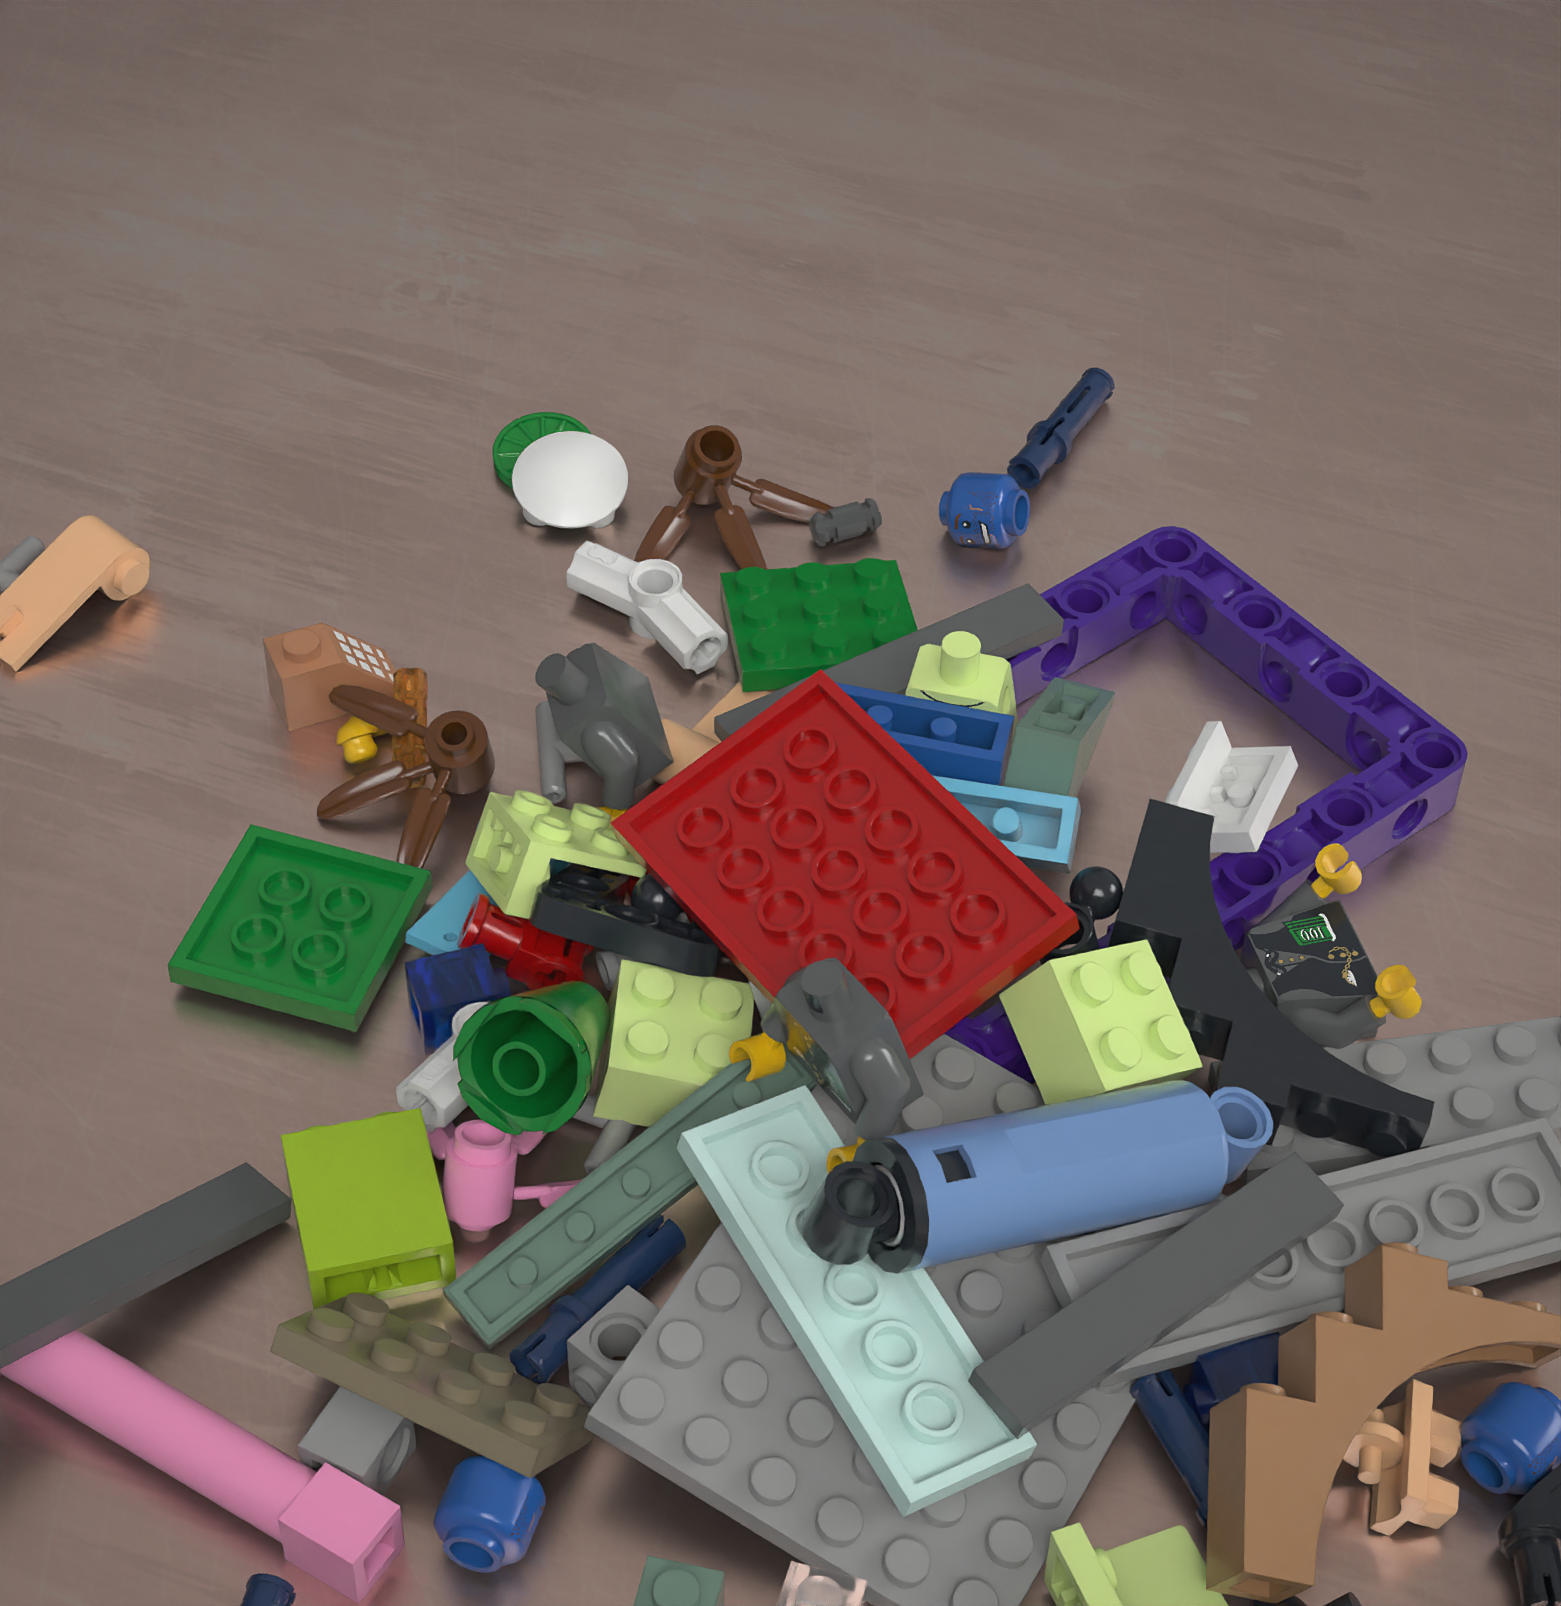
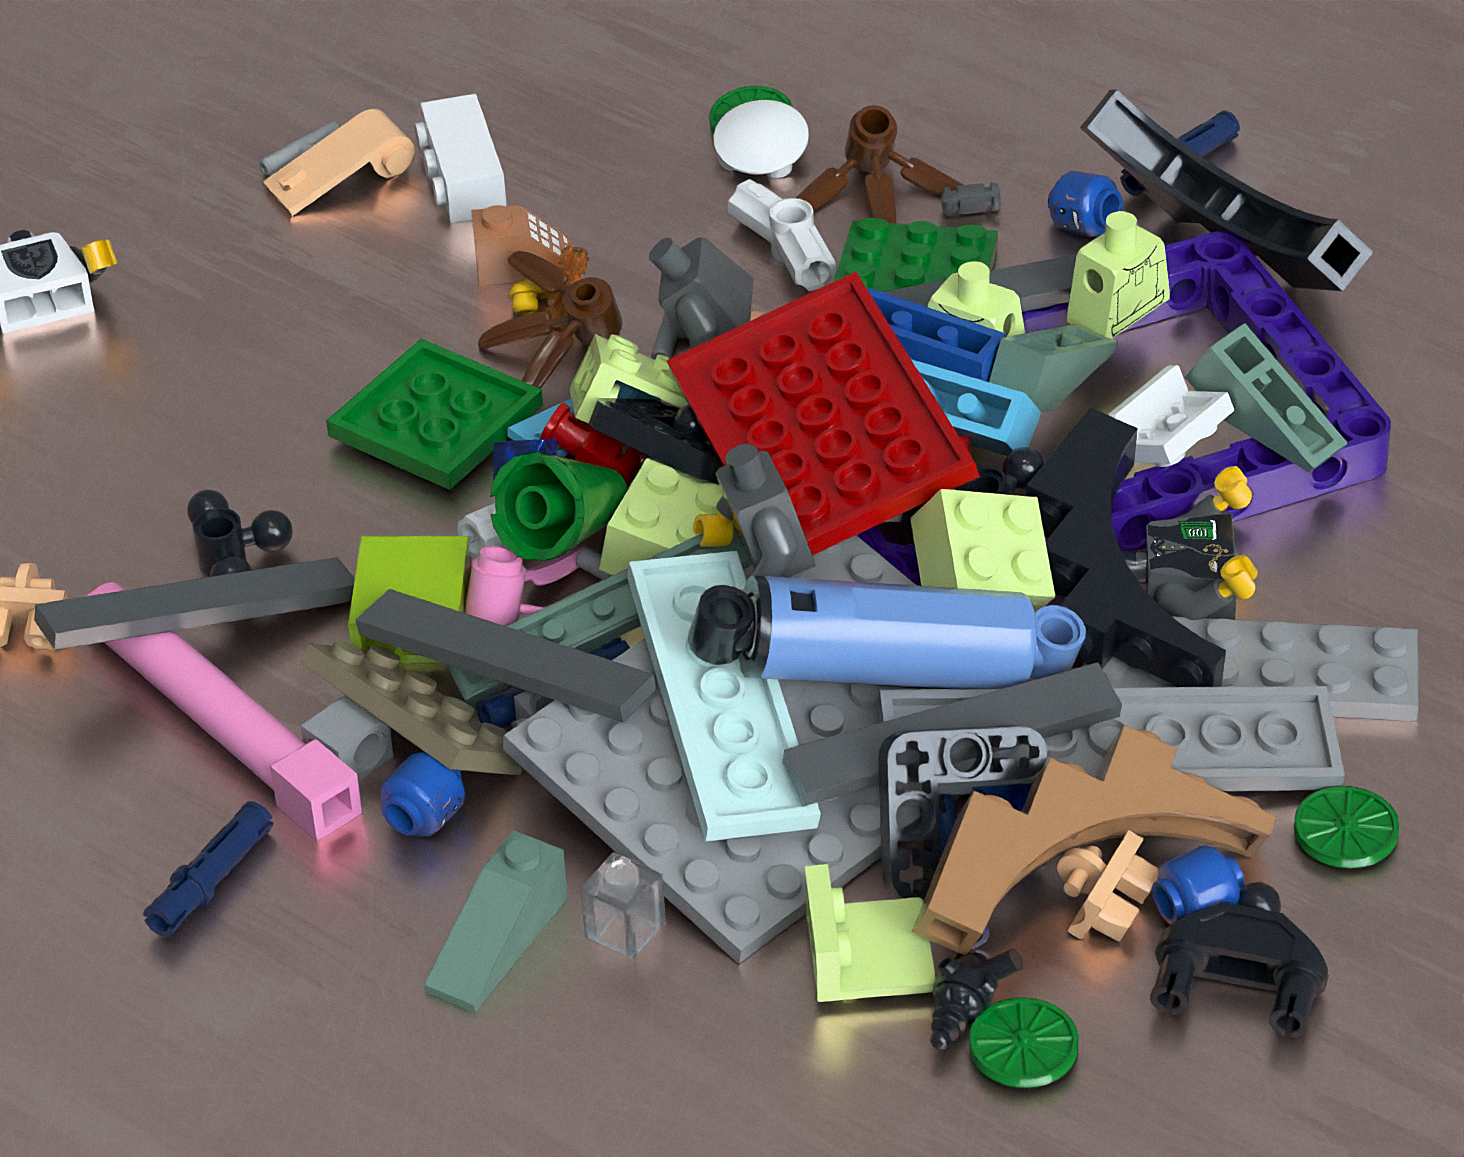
camera: 20 degrees right, 5 degrees down
none -> black piece [187,489,293,577]
none -> dark grey tile [355,589,656,722]
none -> white brick [414,94,507,223]
none -> black beam [878,725,1048,900]
none -> yellowish green torso [1067,211,1170,339]
none -> black arch [1080,90,1373,291]
none -> sand green slope [1185,323,1348,473]

